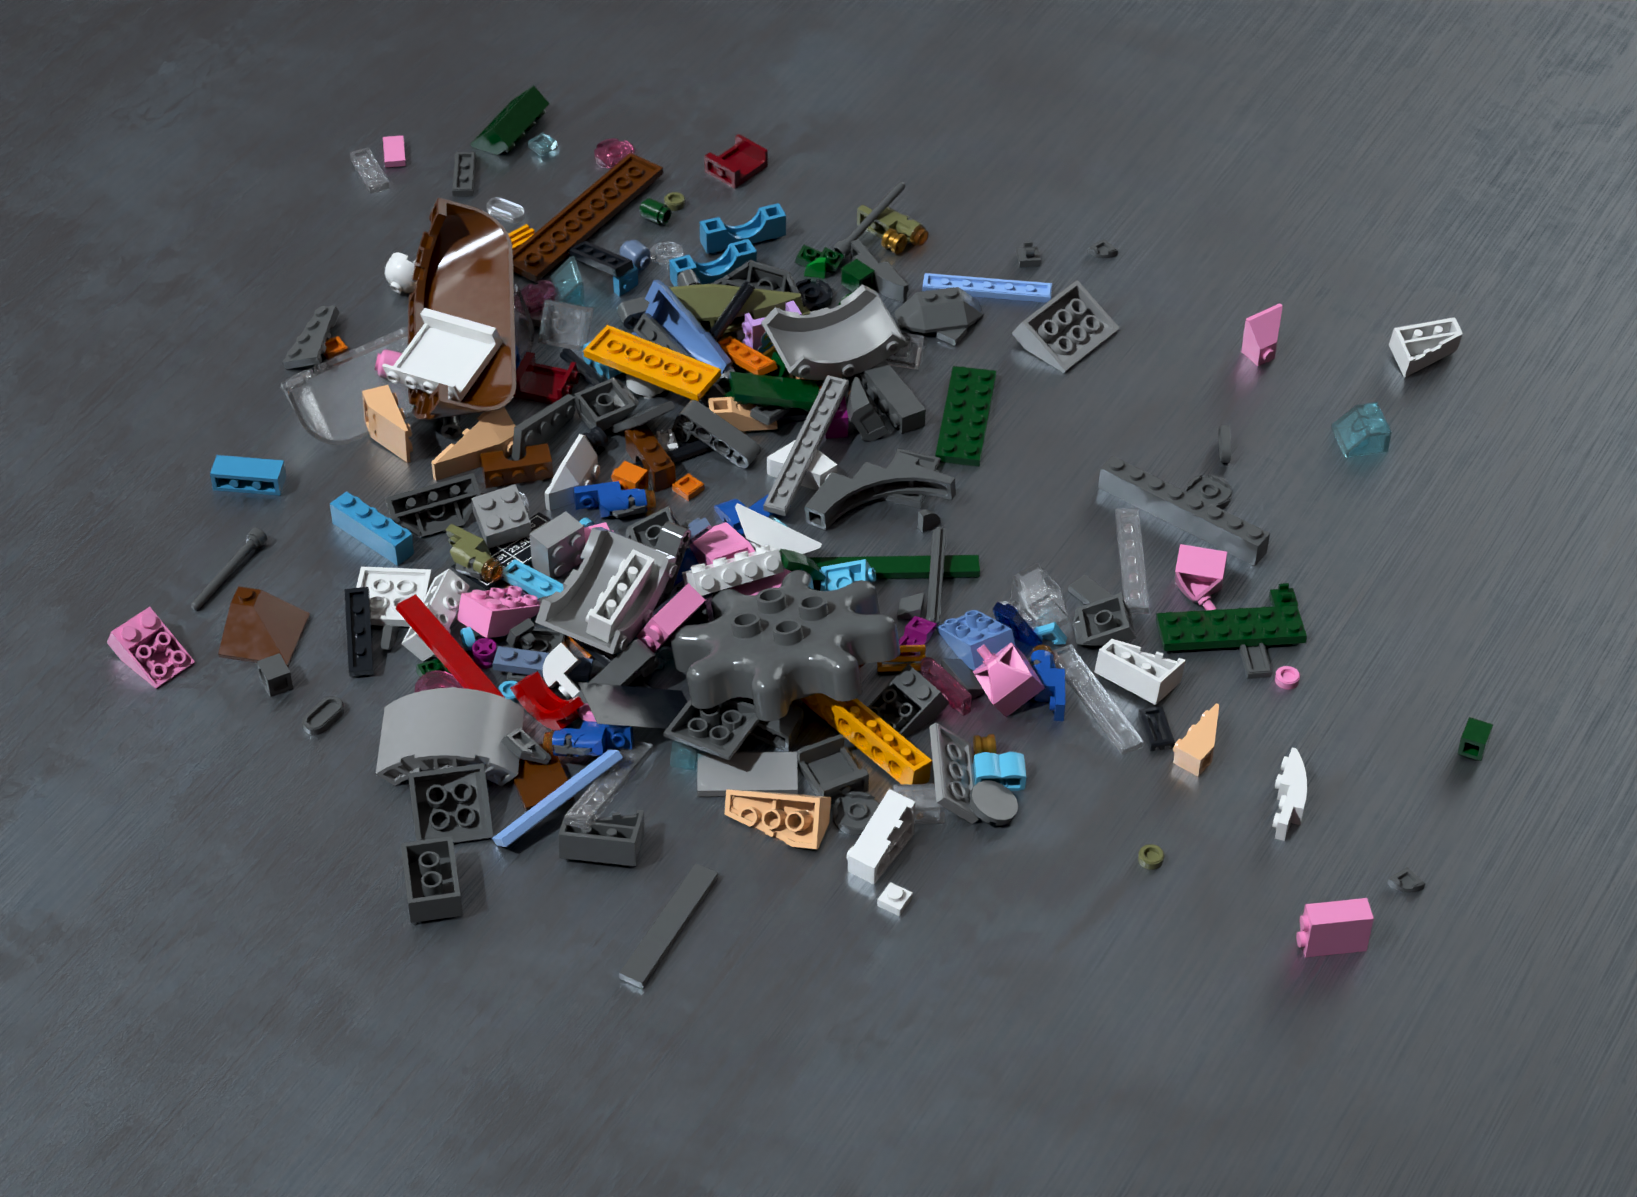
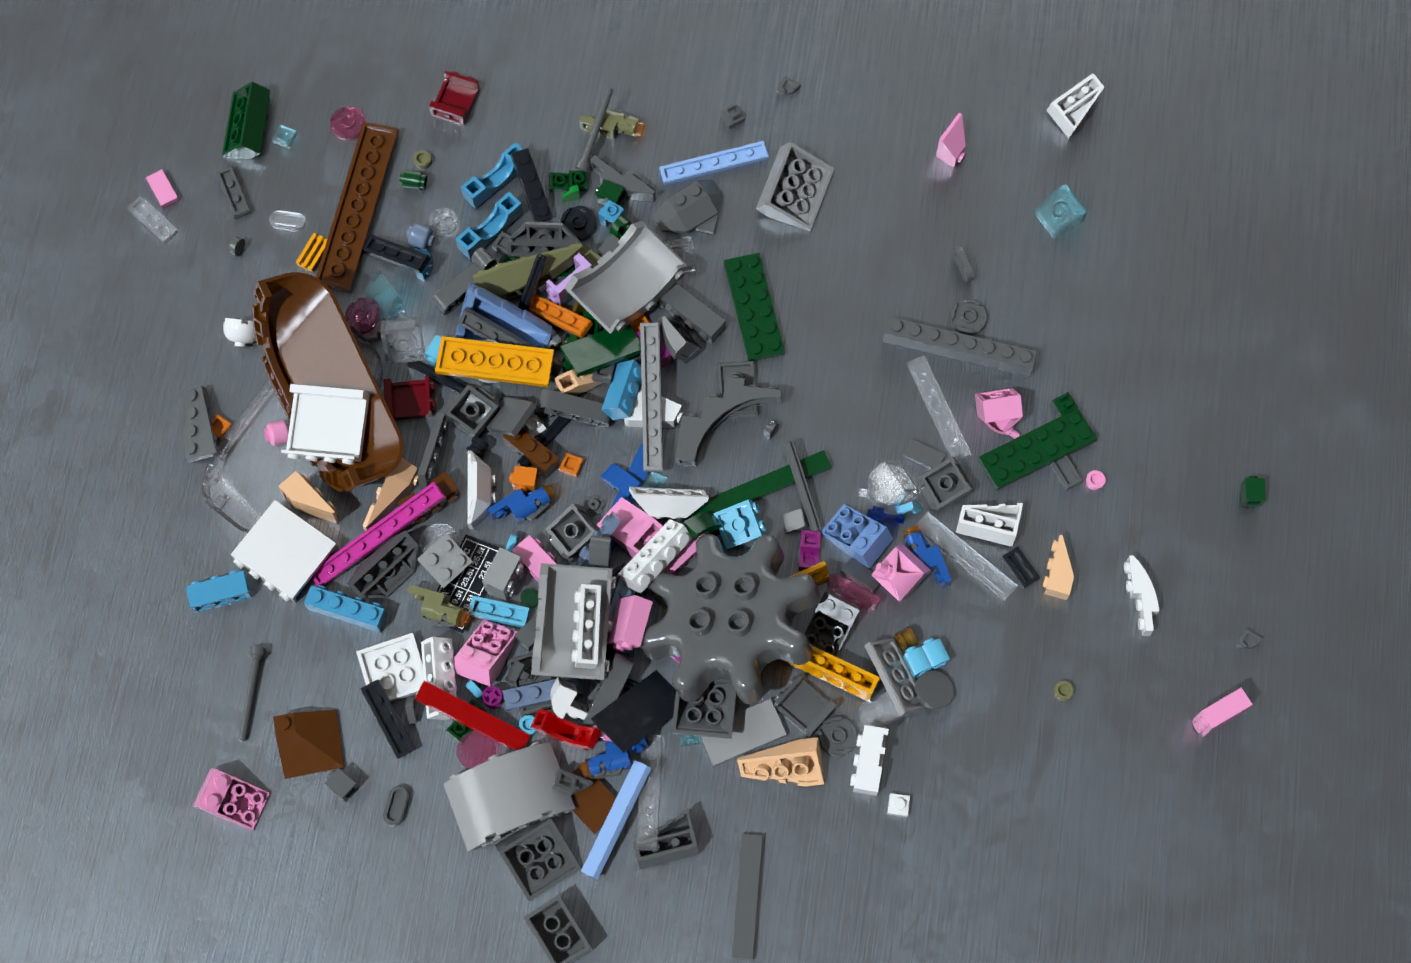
camera: 20 degrees left, 25 degrees up
pearl gold wheel [881,228,907,254] -> none
none -> white panel [231,500,339,603]
none -> dark pink tile [311,482,446,586]
none -> black plate [510,148,553,222]
none -> dark azure bracket [598,200,624,227]
none -> dark azure brick [601,360,642,420]

